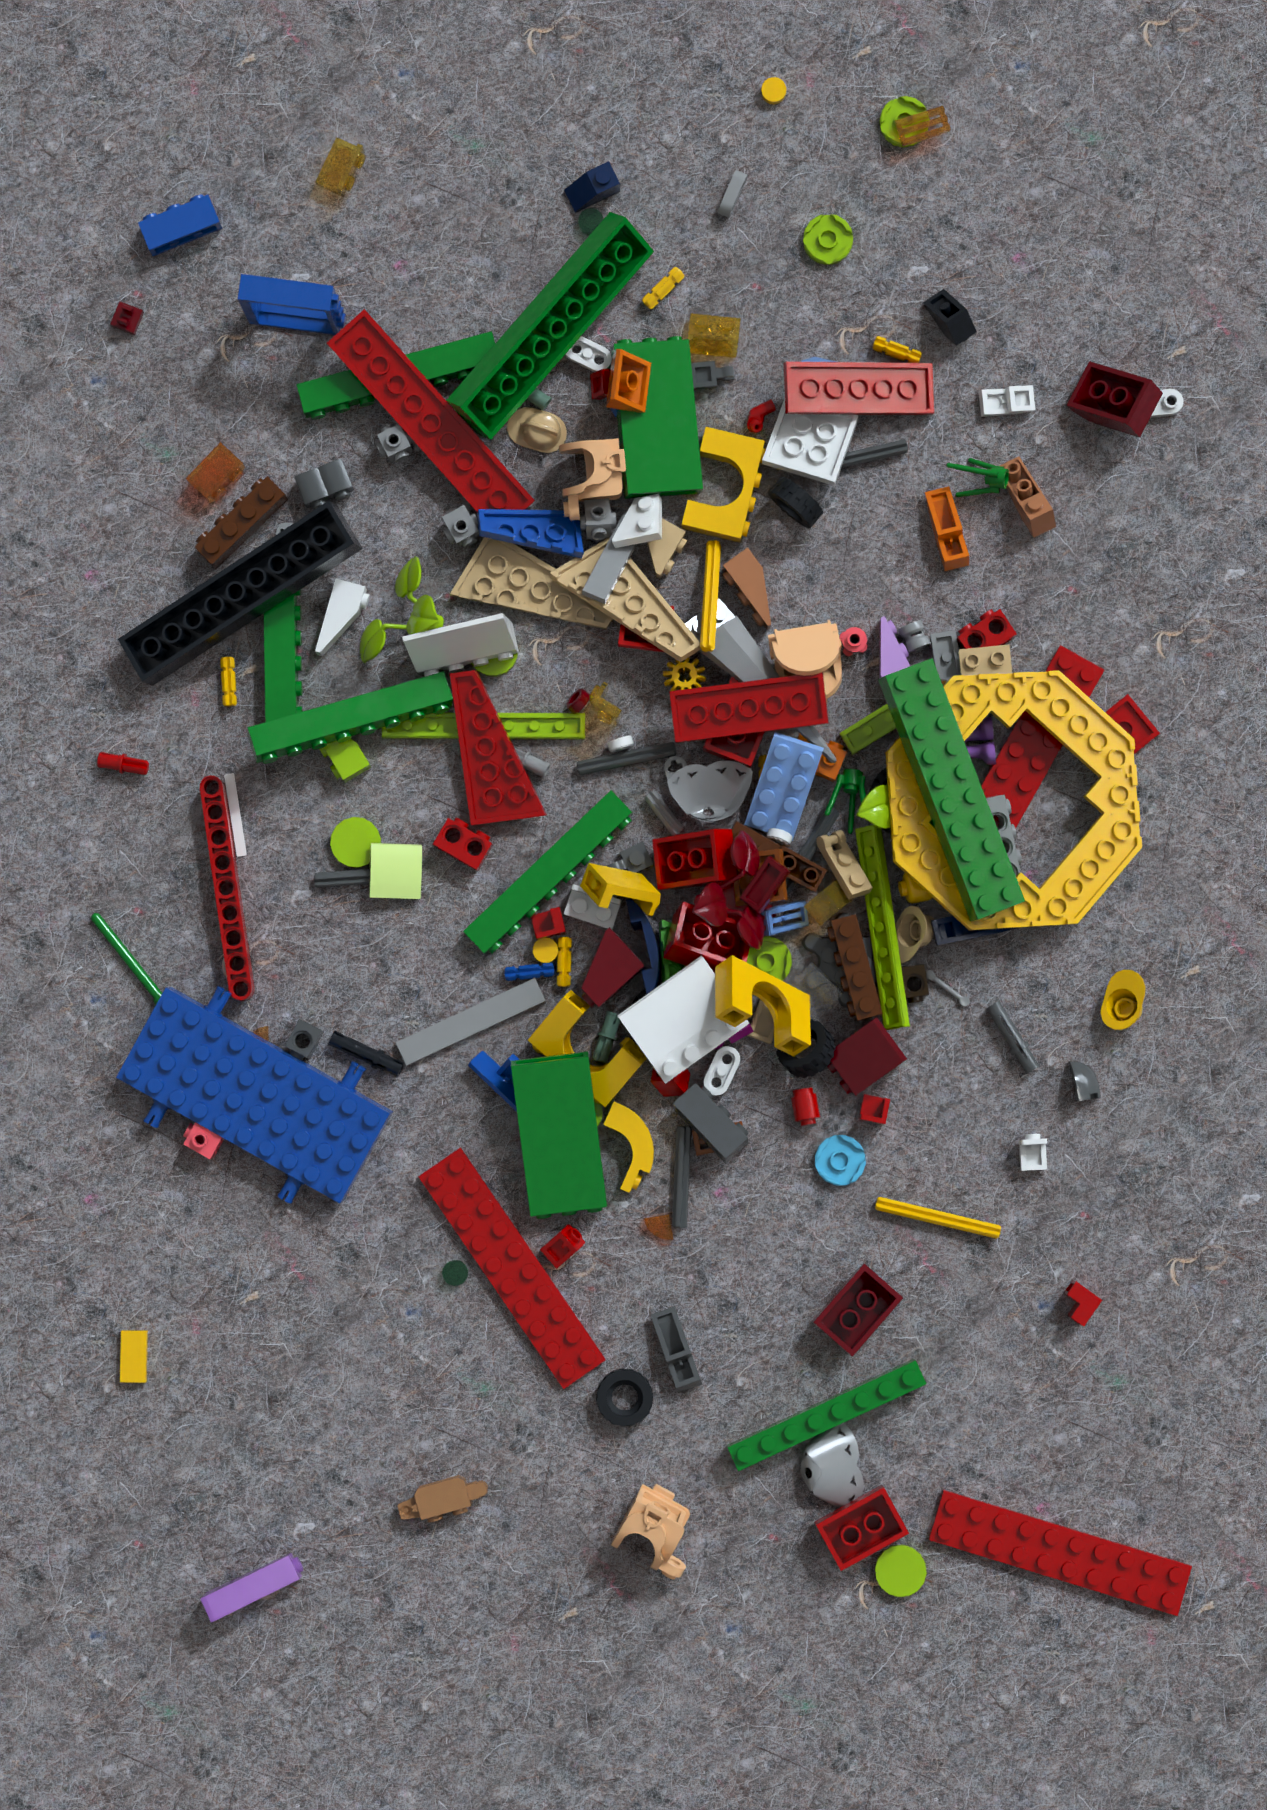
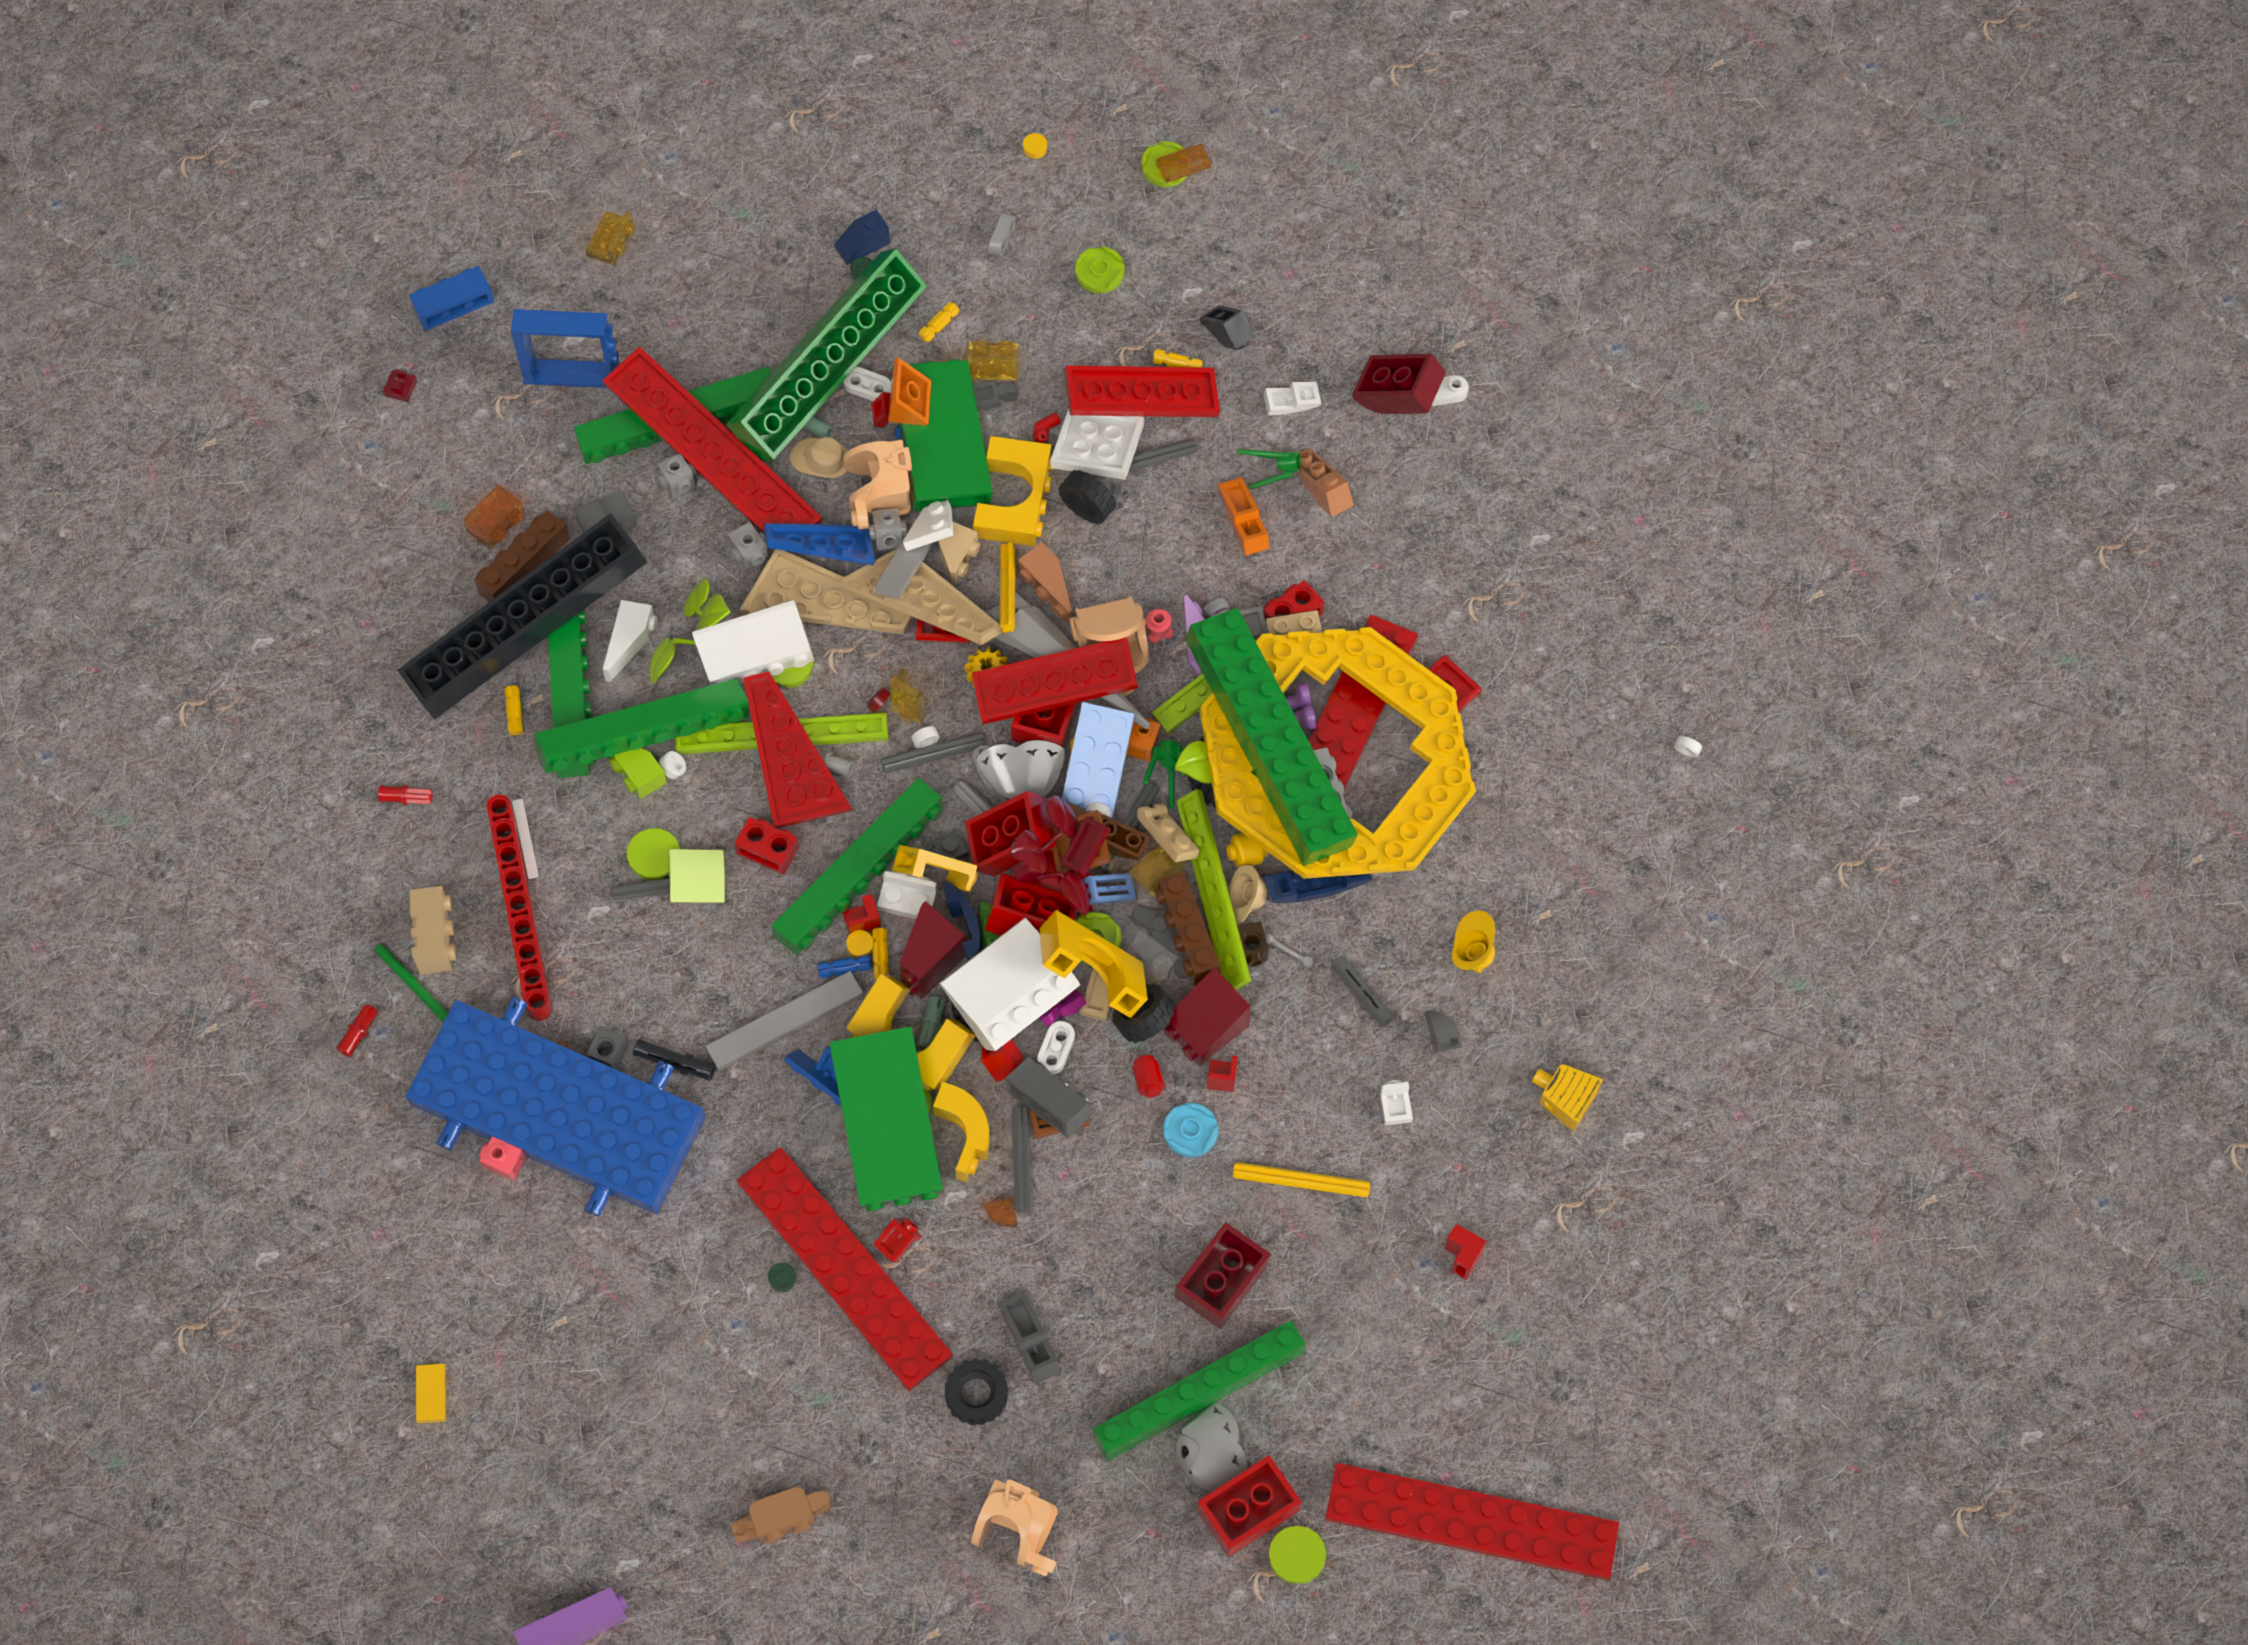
camera: 10 degrees left, 20 degrees down
none -> red axle [336,1005,378,1057]
none -> tan wedge [410,886,456,975]
none -> white tile [659,751,686,779]
none -> yellow torso [1532,1064,1603,1131]

